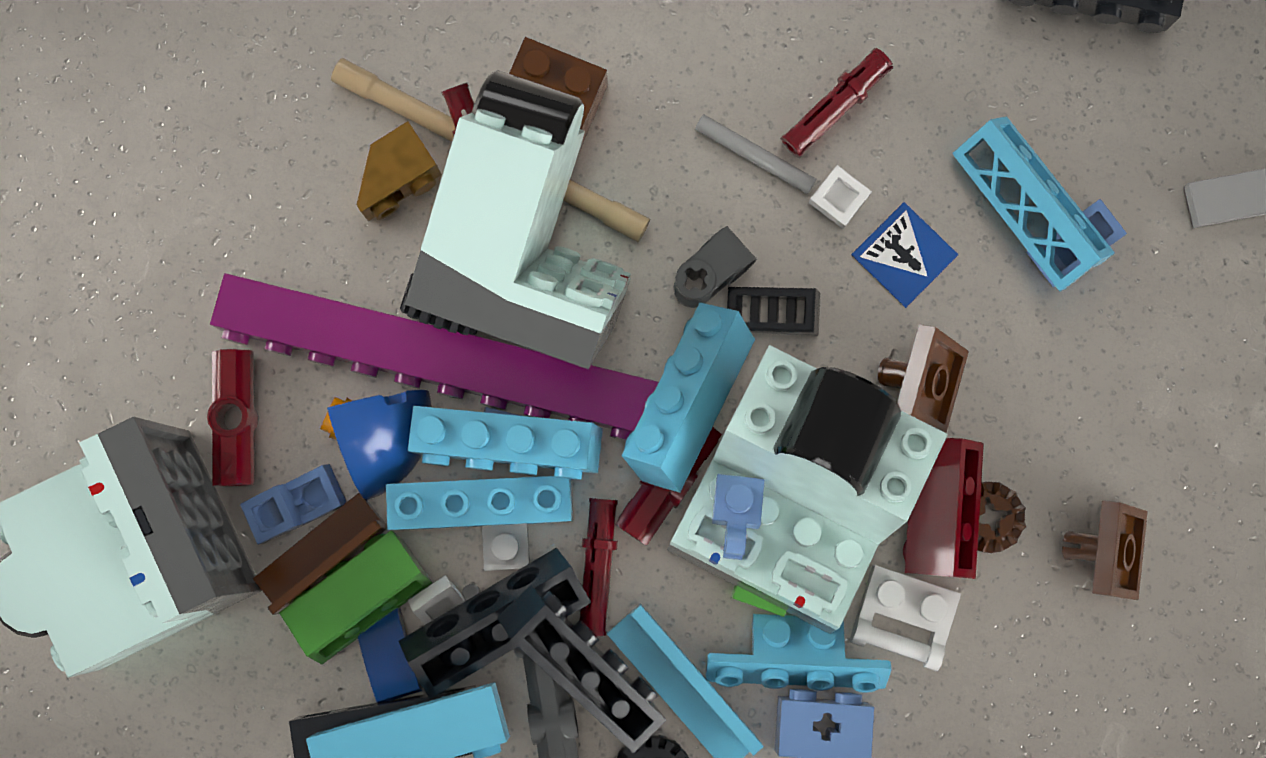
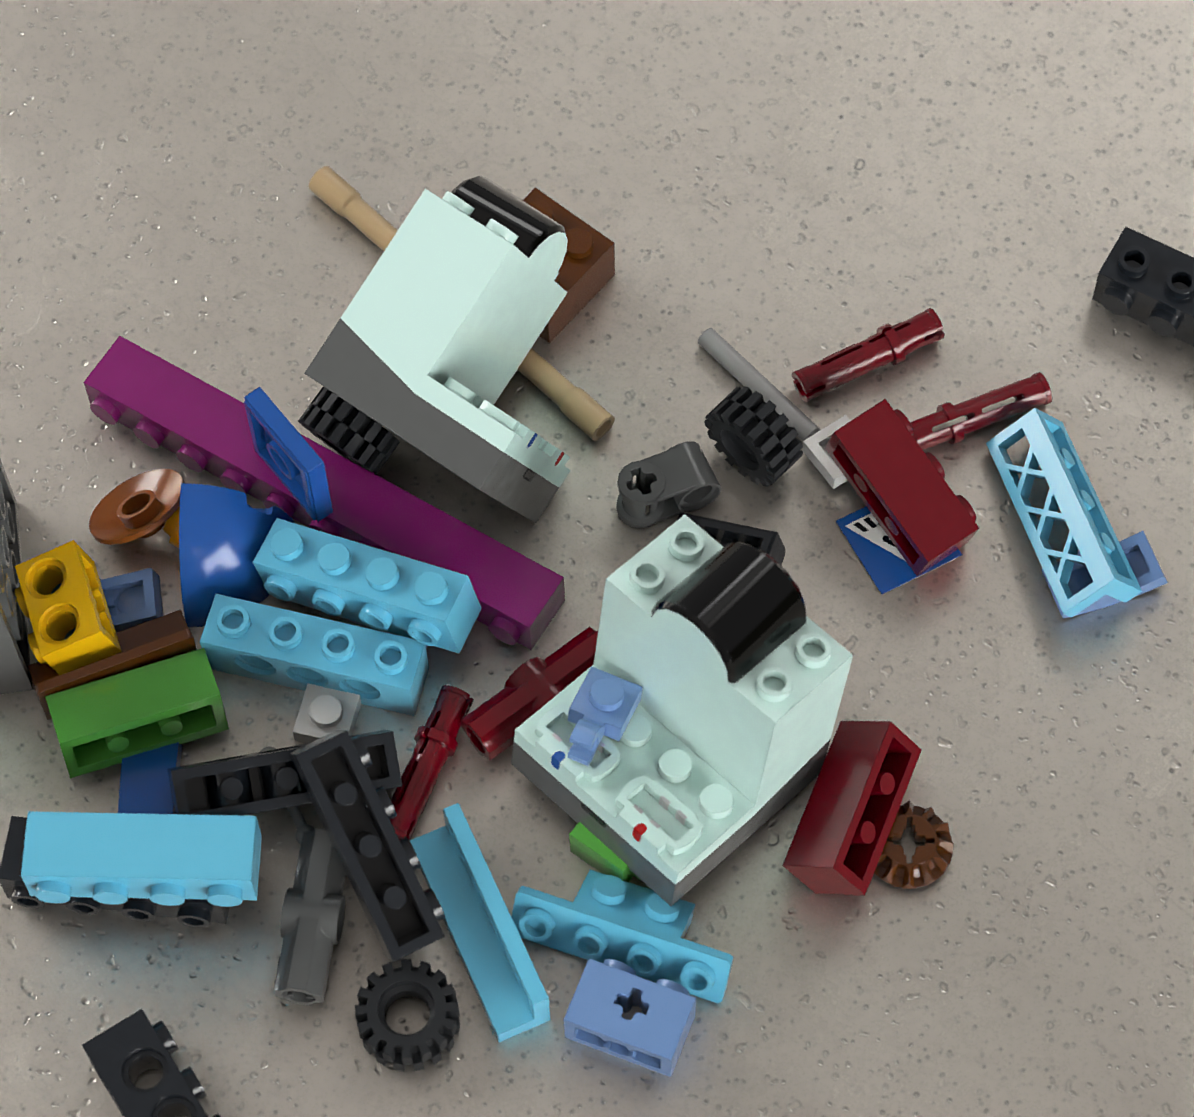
camera: 20 degrees right, 20 degrees down
dark red piece [207,349,258,486] -> none
pearl gold slope [356,121,442,222] -> none
white plate [408,575,466,625] -> none
medium azure brick [622,303,755,493] -> none
white plate [850,565,961,671] -> none
reddish brown tile [878,324,969,433] -> none
reddish brown tile [1062,501,1148,600] -> none
none -> yellow brick [15,540,122,675]
none -> dark orange dish [89,469,185,545]
none -> blue tile [244,386,333,522]
none -> black tyre [704,386,803,487]
none -> dark red brick [825,399,979,576]
none -> dark red pin [910,372,1052,450]

